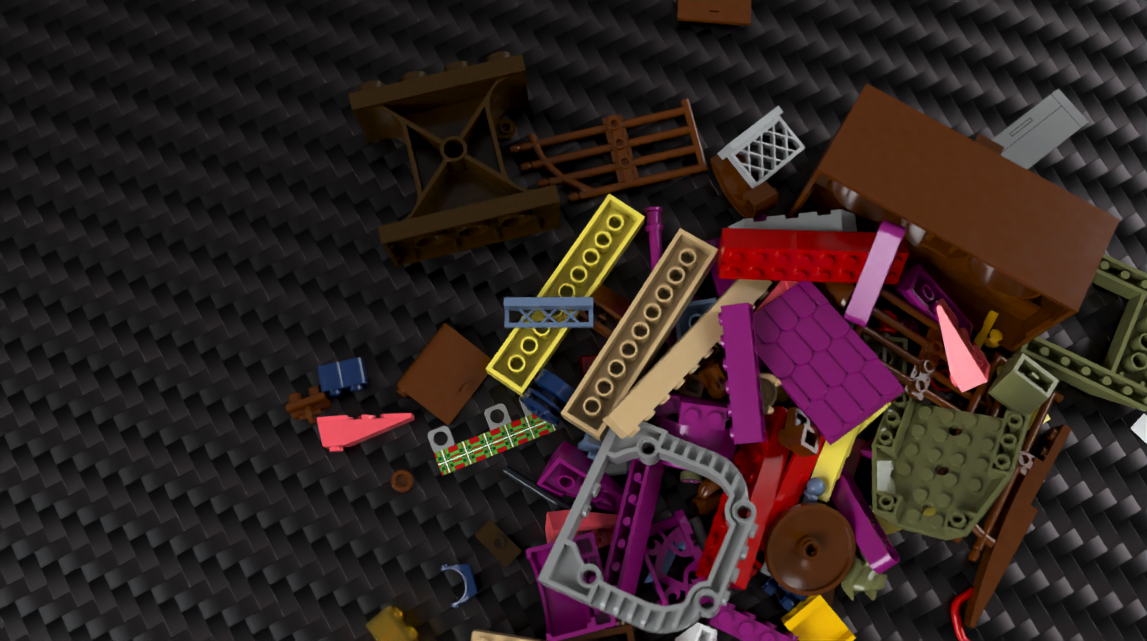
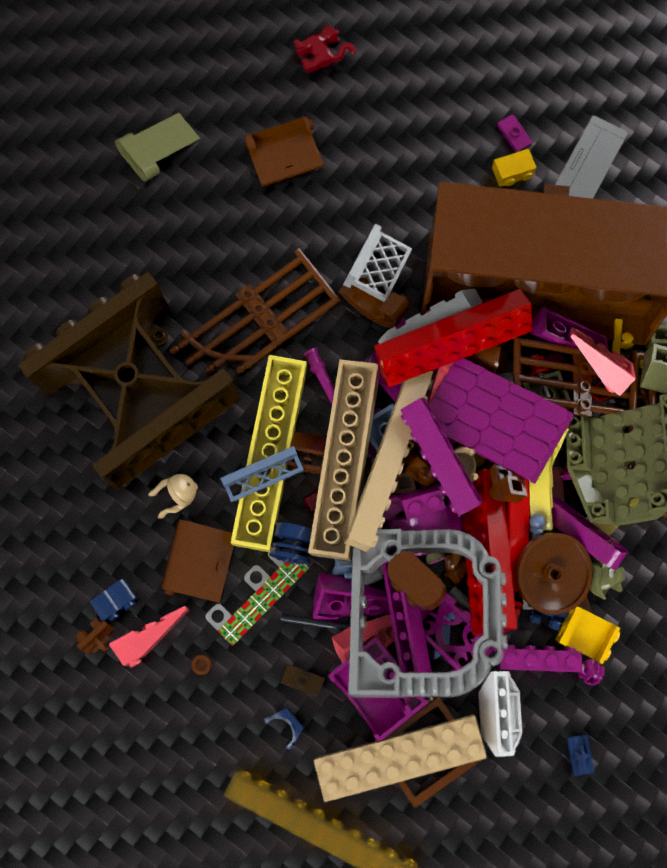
camera: 20 degrees left, 0 degrees up
beam [844,219,907,327] -> none
none -> tan hair [148,474,198,519]
none -> reddish brown brick [387,552,446,610]
none -> yellow brick [492,149,537,187]
none -> magenta plate [497,114,533,153]

